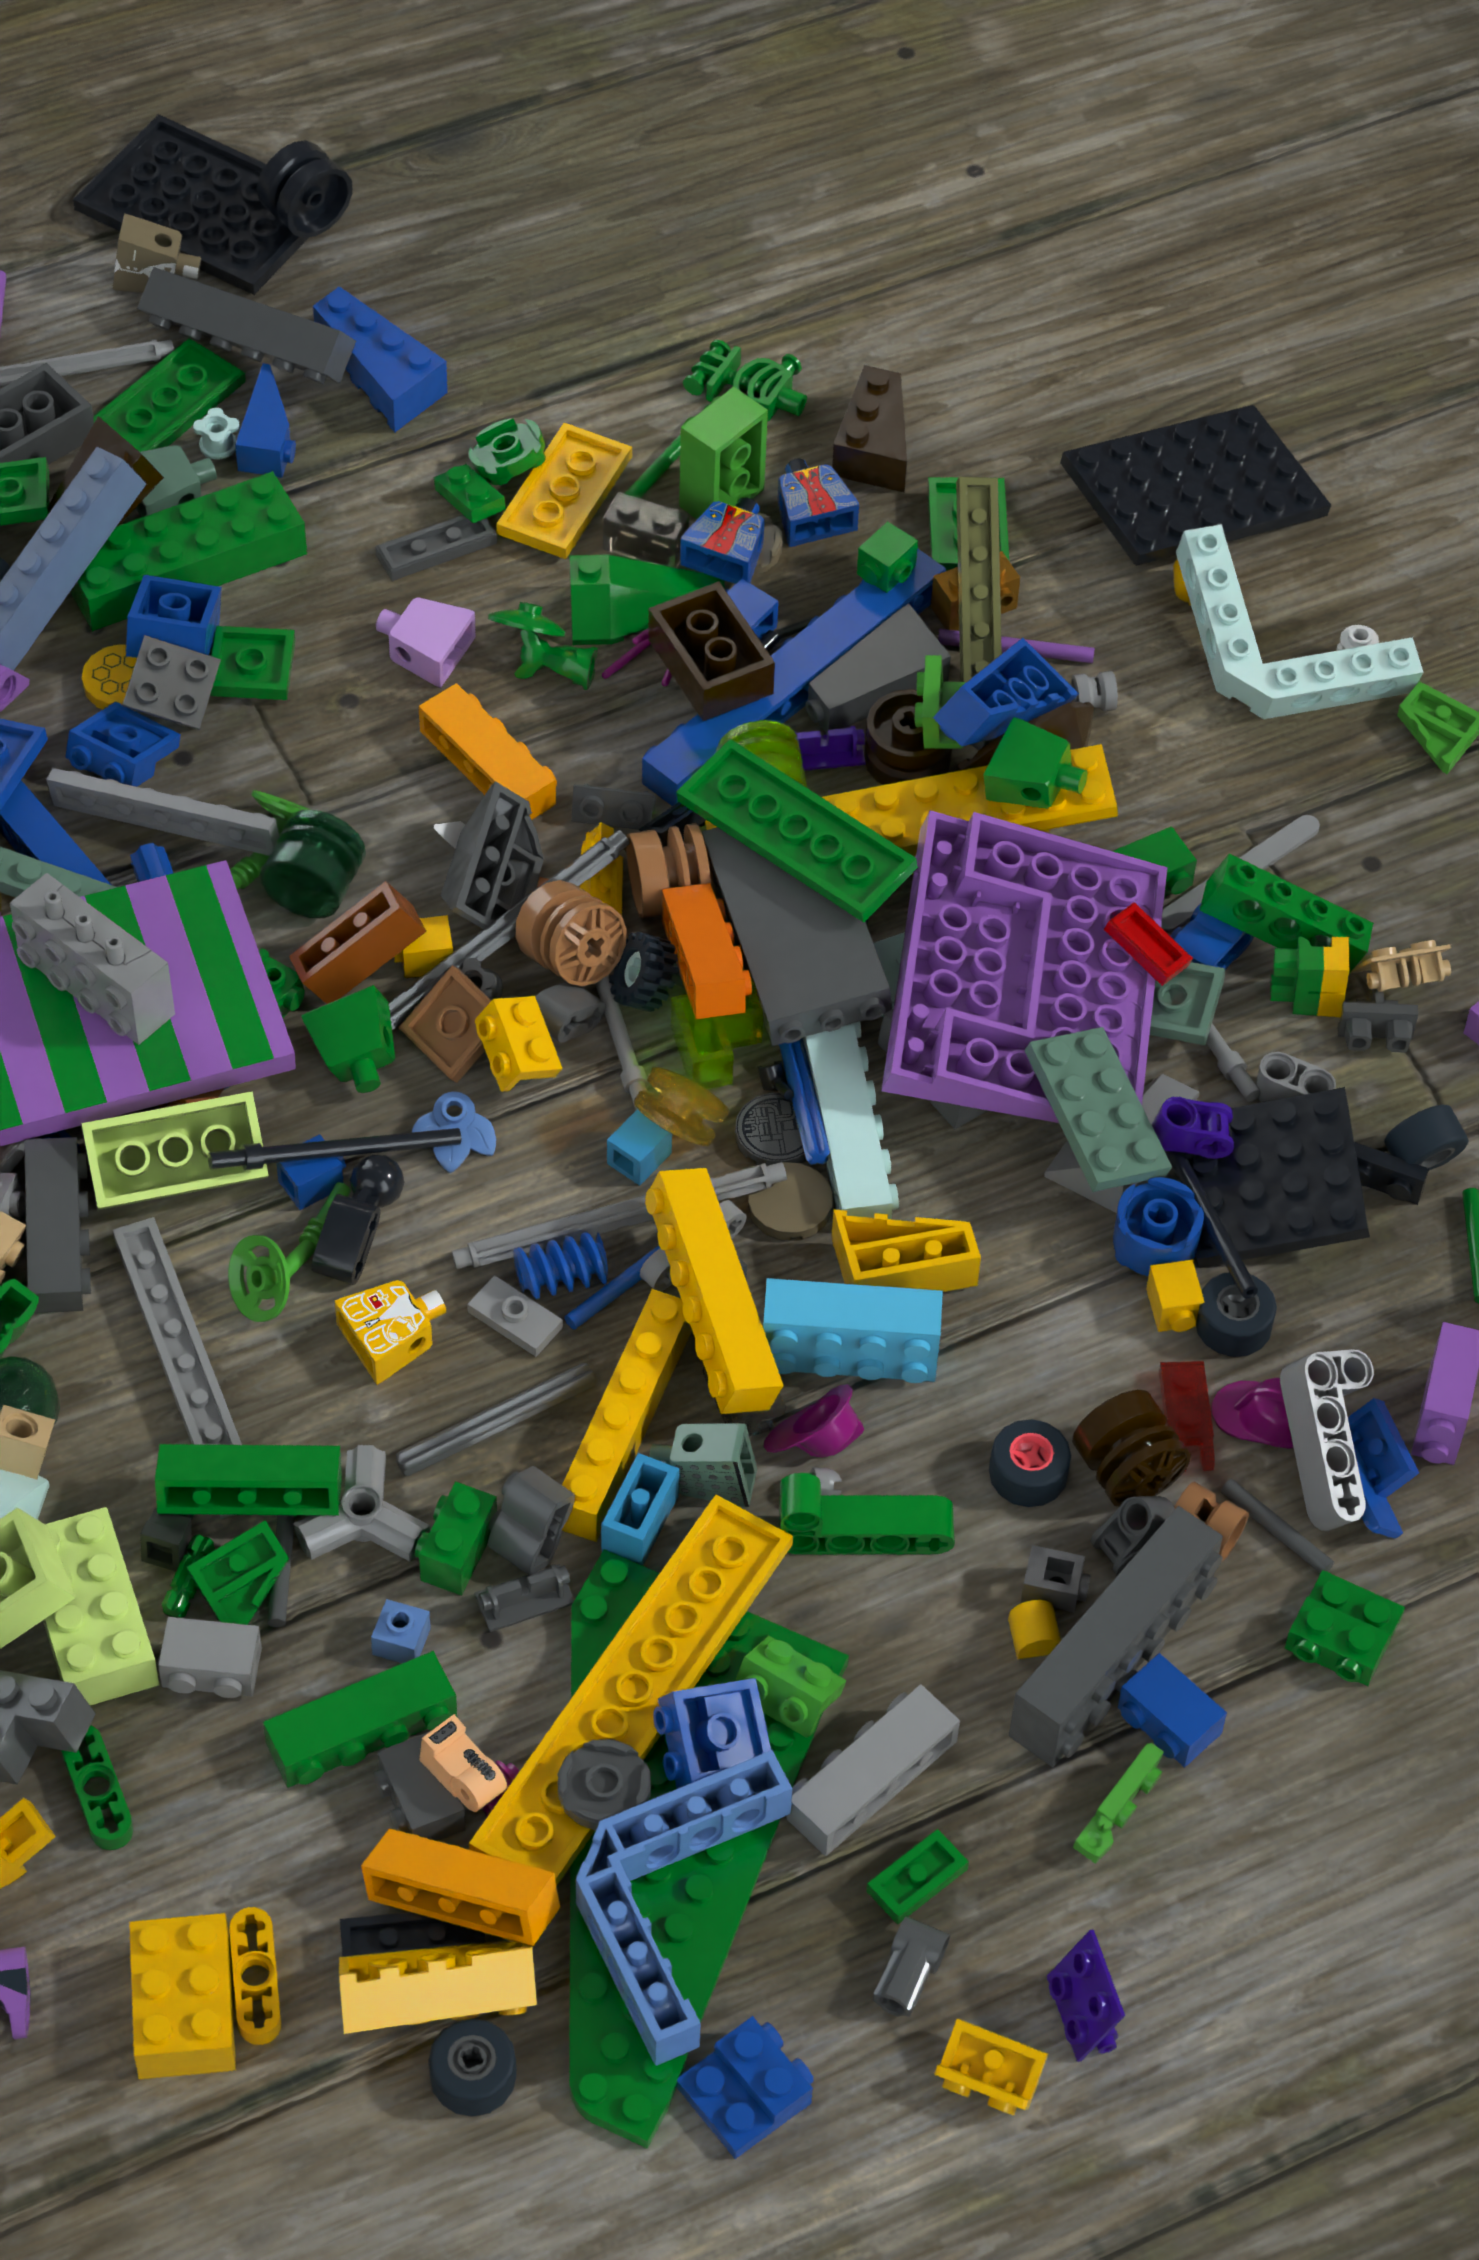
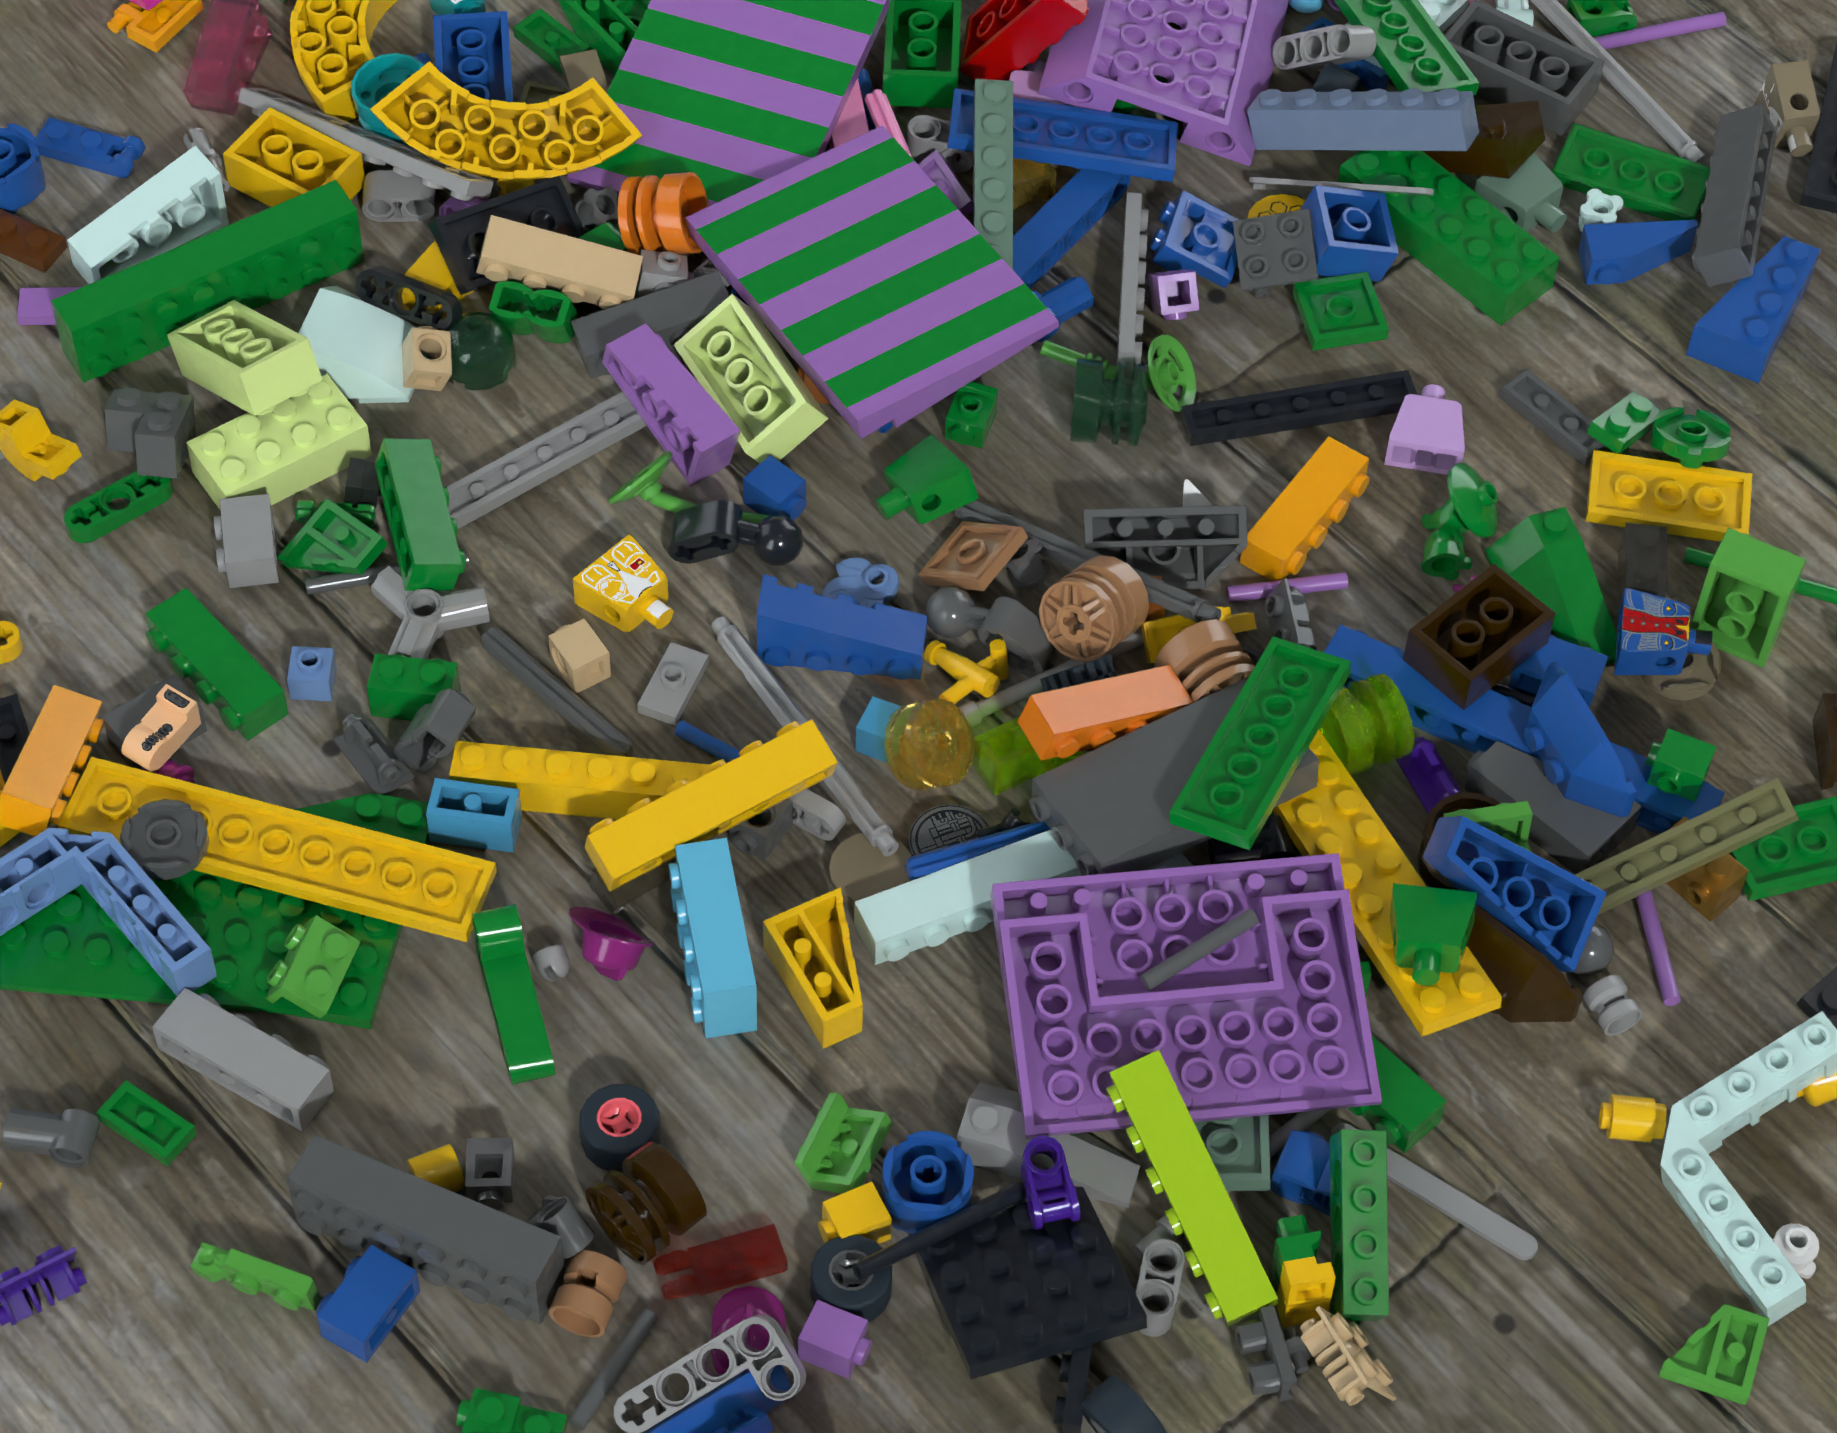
camera: 75 degrees right, 0 degrees up
light grey piece [10,873,175,1045] -> none
black bar [208,1128,462,1170] -> none
dark orange brick [289,881,427,1004] -> none
yellow brick [394,915,453,978] -> none
yellow bracket [475,996,563,1092] -> none
blue piece [513,1232,608,1300] -> none
sand green torso [649,1423,757,1507] -> none
blue plate [653,1678,771,1789] -> none
blue torso [778,458,859,547] -> none
sand green plate [1025,1027,1172,1192] -> none
red tile [1103,902,1193,986] -> none
none -> tan brick [548,618,611,694]
none -> medium lavender wedge [602,323,741,487]
none -> blue wedge [757,574,928,680]
none -> bright green bracket [795,1092,893,1194]
none -> medium lavender brick [798,1300,873,1379]
none -> yellow piece [924,639,1009,709]
none -> lime brick [1106,1050,1278,1327]
none -> dark grey bar [1140,908,1259,991]
none -> medium lavender brick [1148,269,1199,320]
none -> black plate [1180,370,1418,446]
none -> medium lavender bar [1226,572,1348,603]
none -> light grey piece [1249,177,1434,196]
none -> blue wedge [1524,662,1637,818]
none -> yellow brick [1599,1094,1666,1143]

